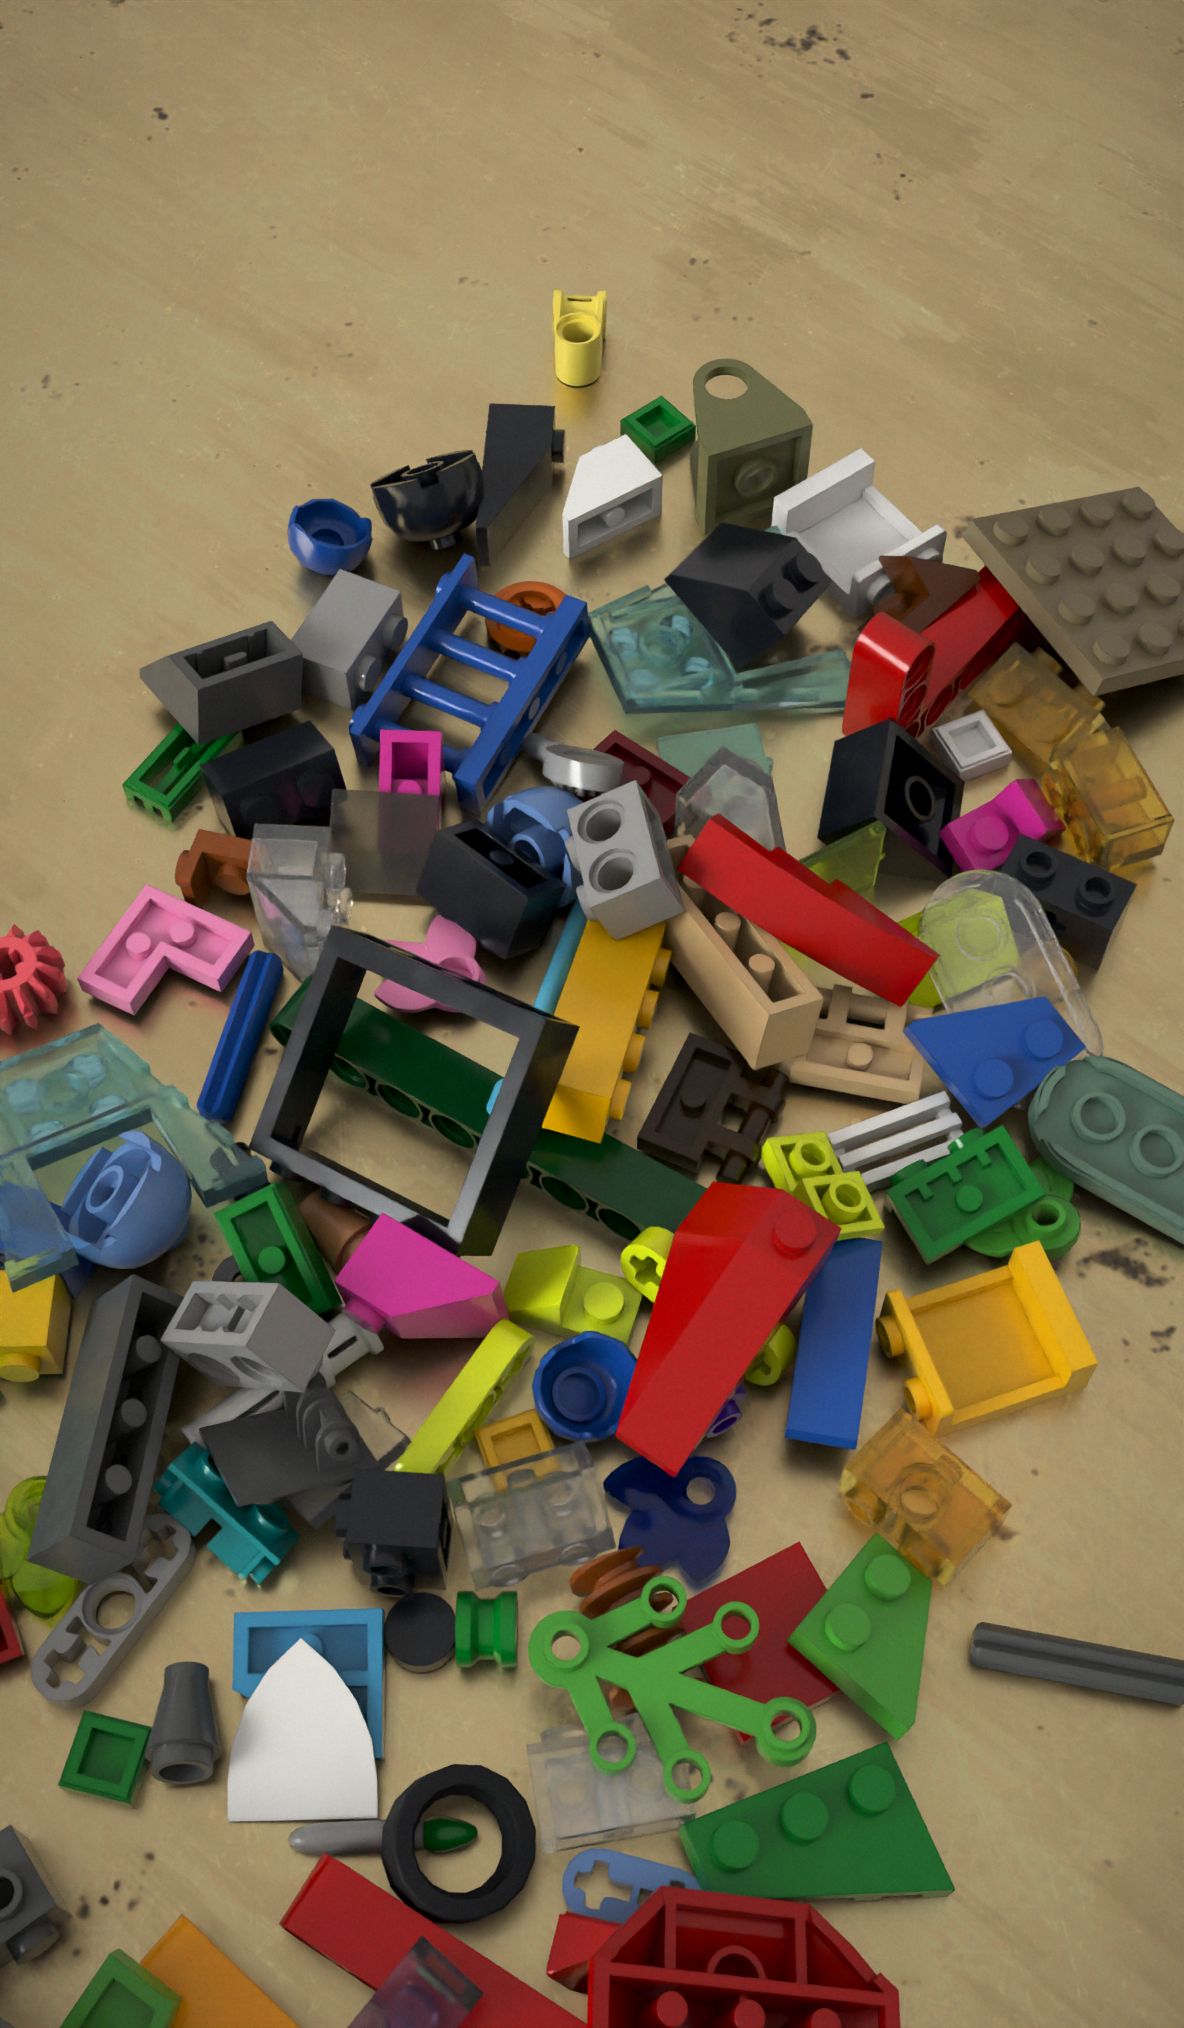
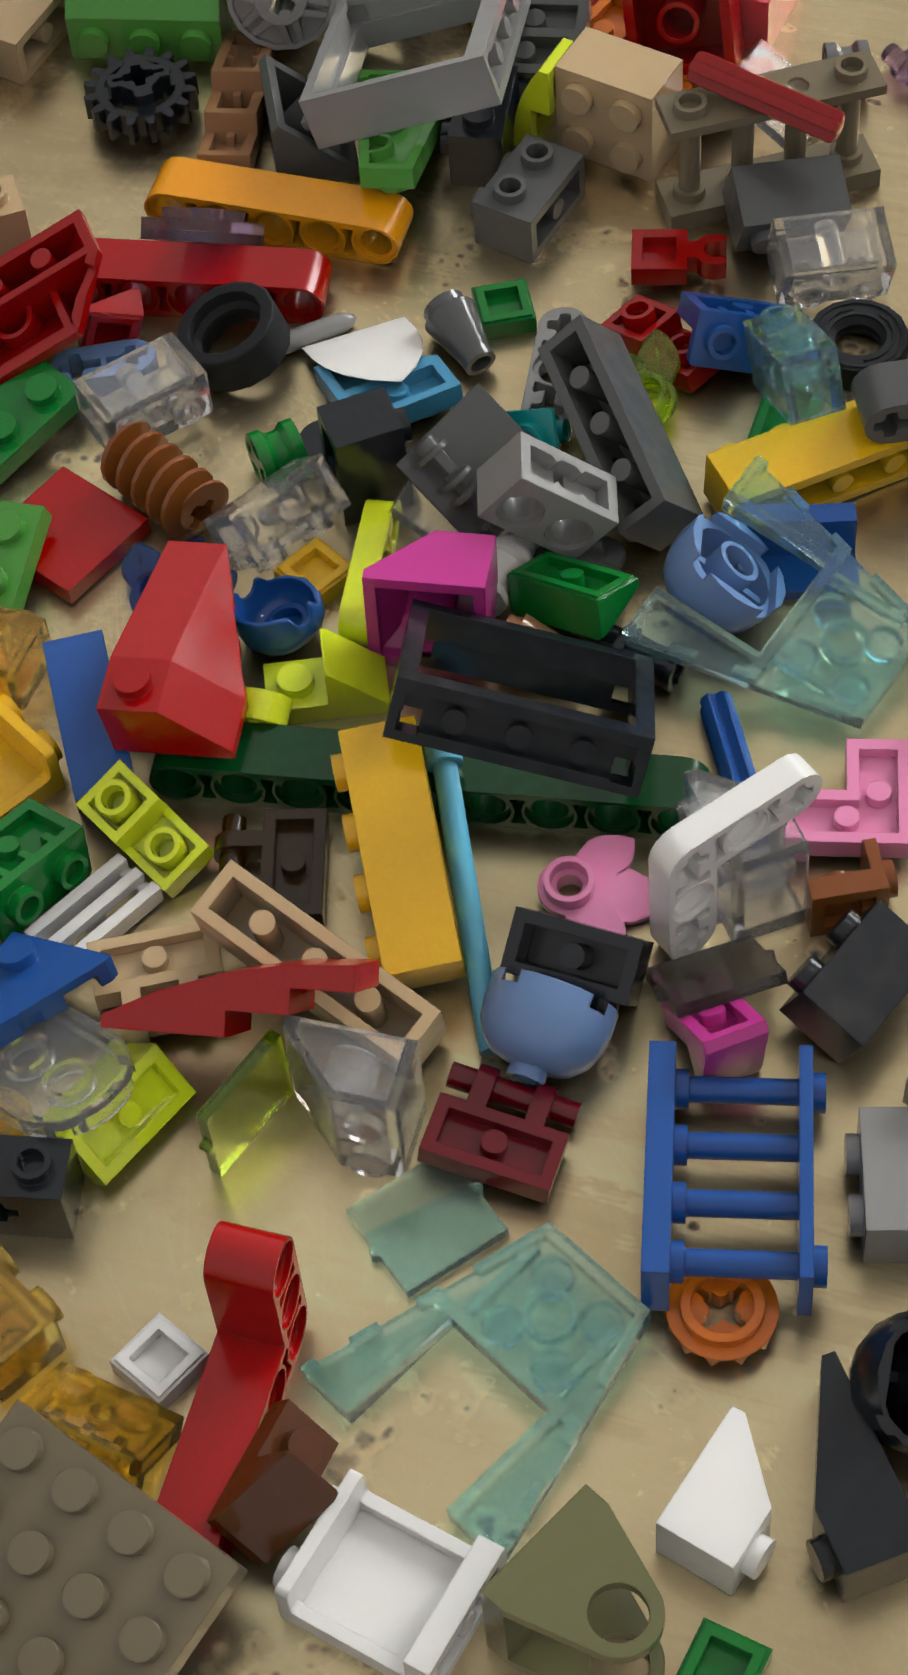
camera: 160 degrees right, 5 degrees down
light grey piece [522,733,624,797] -> none
bright green plant [528,1576,817,1804] -> none
light grey brick [565,780,685,941] -> none
black slope [664,522,832,669] -> none
black slope [817,718,965,883] -> none
dark pink slope [938,779,1067,884] -> none
none -> white beam [648,753,823,961]

